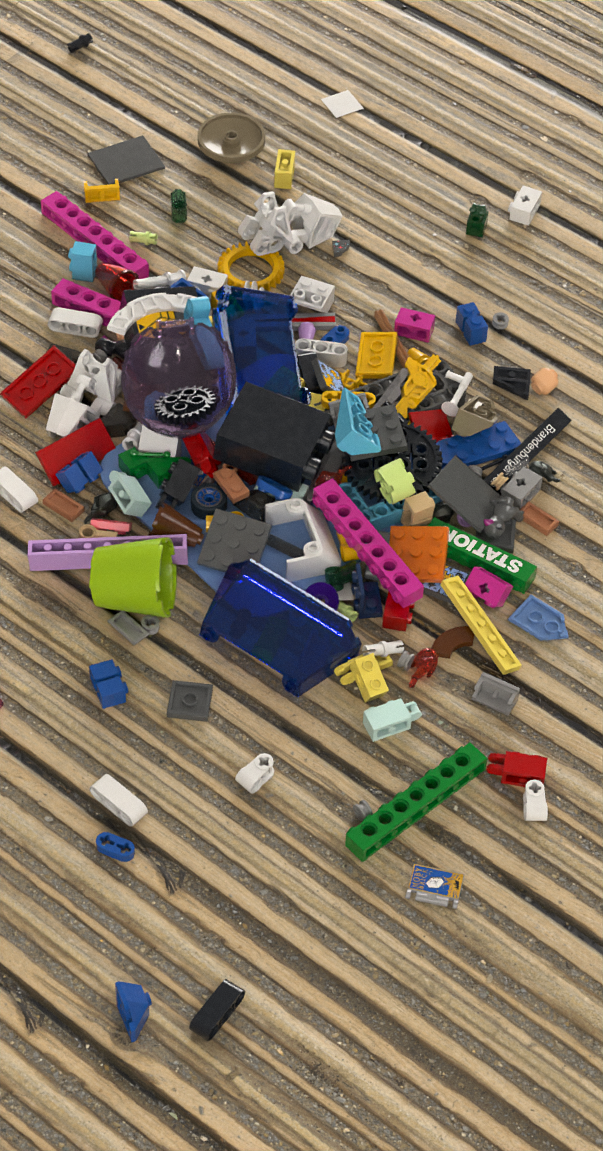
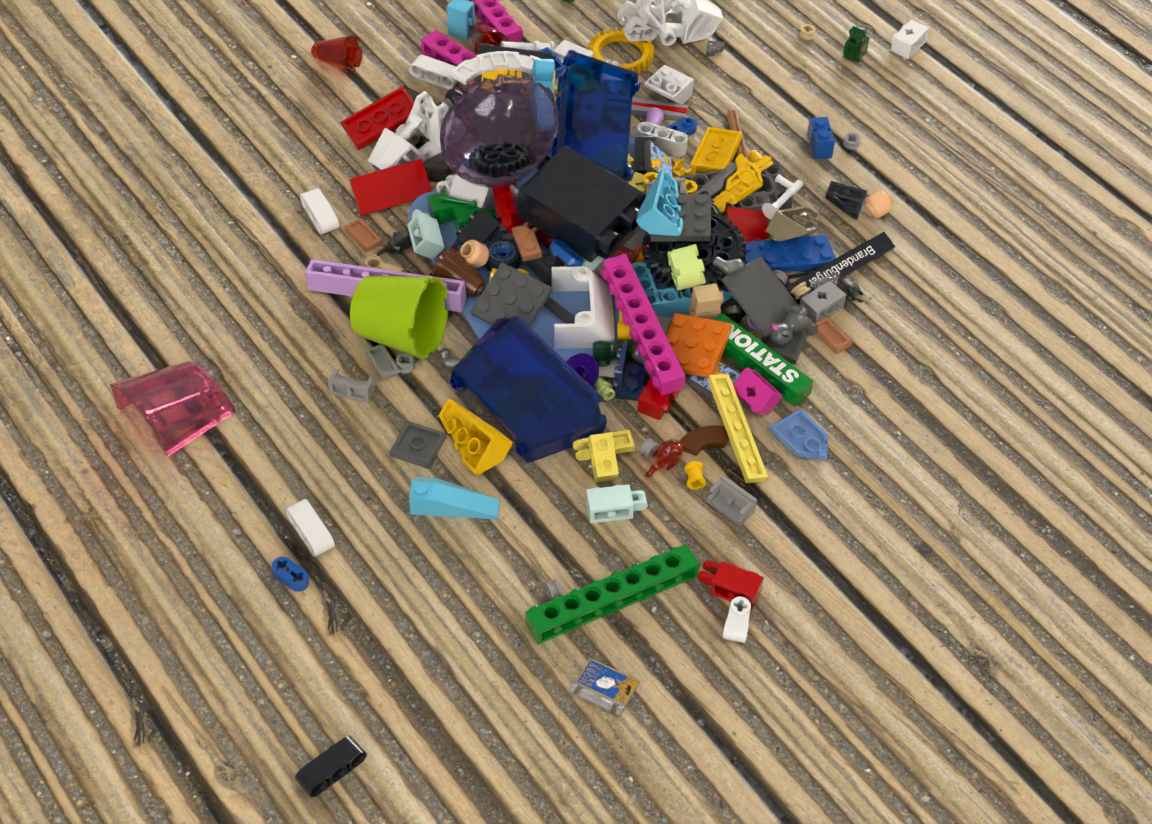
camera: 15 degrees right, 0 degrees up
blue piece [55,451,103,493] -> none
blue piece [89,659,128,709] -> none
coral plate [90,518,132,535] -> none
blue slope [115,981,152,1043] -> none
yellowish green pin [129,231,158,245] -> none
white piece [235,753,274,794] -> none
white pin [362,640,404,657] -> none
dark pink brick [394,307,435,343] -> none
none -> light grey hinge [328,369,376,403]
none -> medium azure wedge [409,477,500,519]
none -> flat silver arm [438,348,466,369]
none -> yellow wedge [439,398,513,475]
none -> light nougat head [460,240,489,268]
none -> yellow bush [684,461,706,490]
none -> flat silver arm [713,257,744,274]
none -> tan bush [799,24,816,40]

